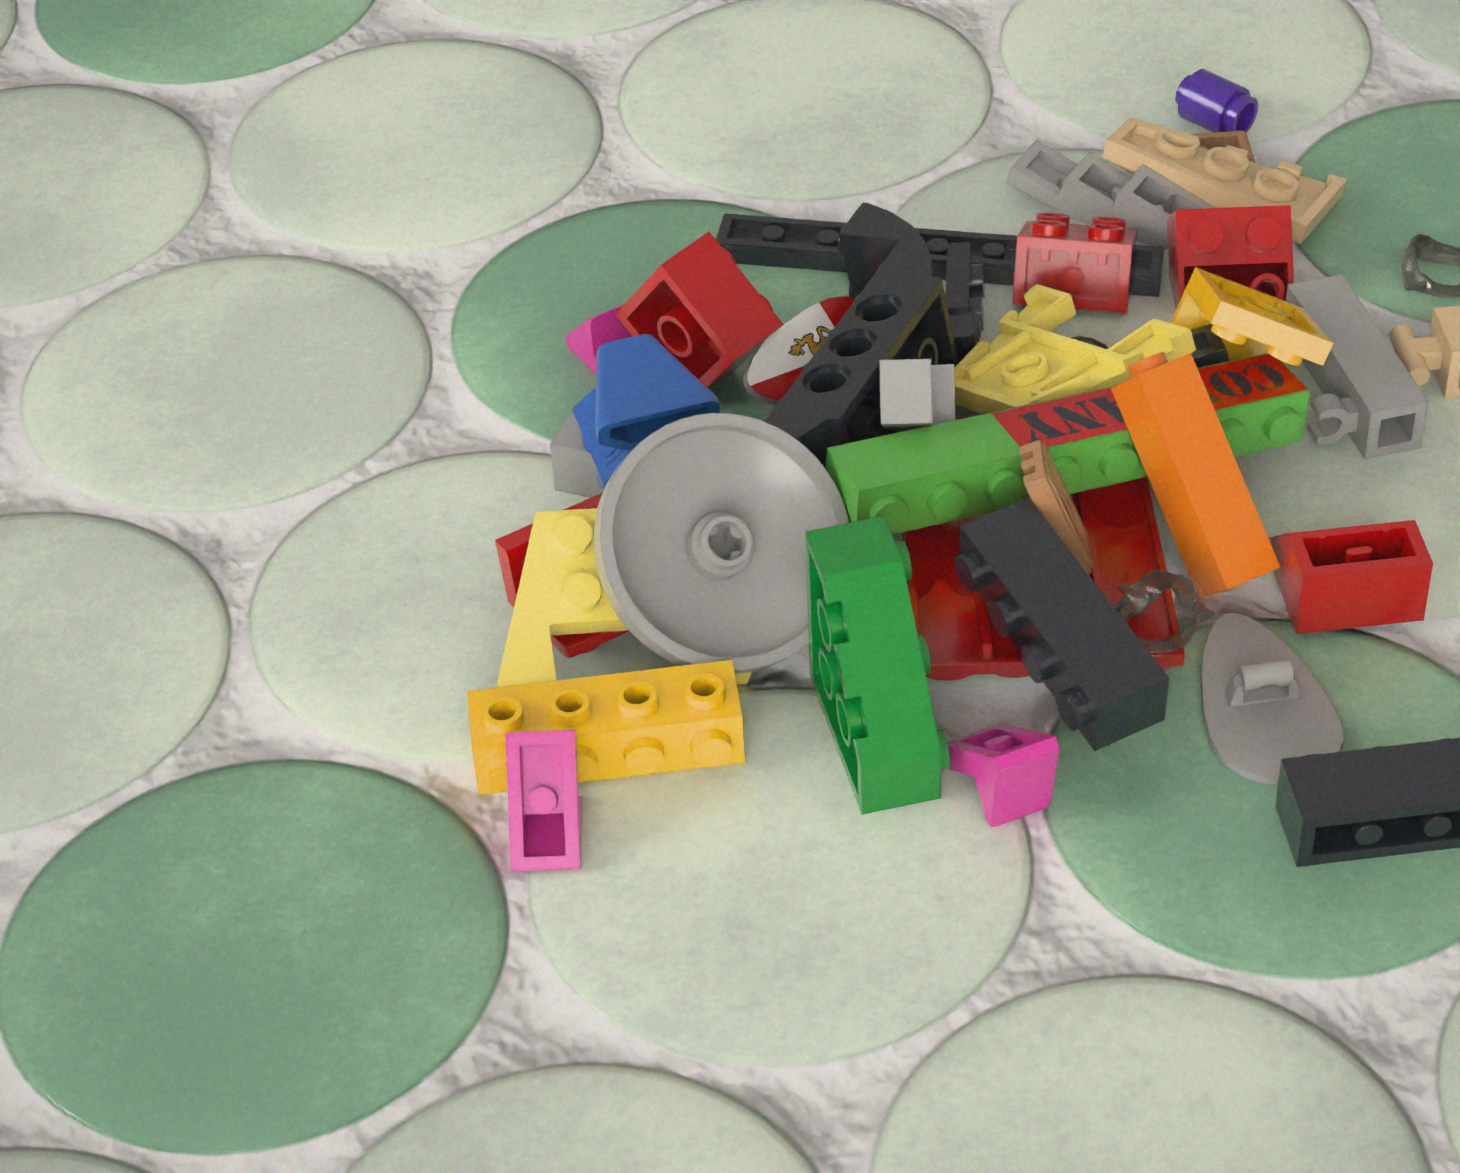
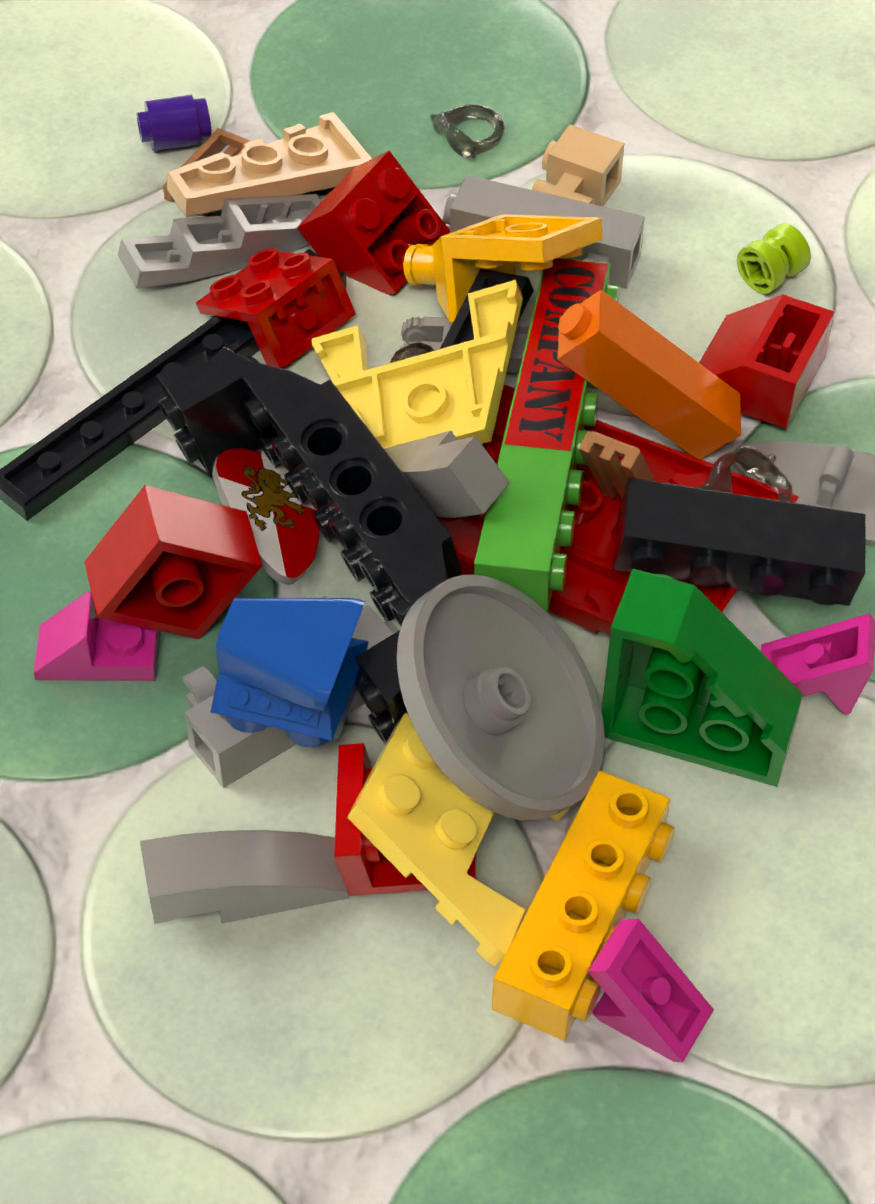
camera: 60 degrees left, 10 degrees up
none -> light grey slope [140,830,349,924]

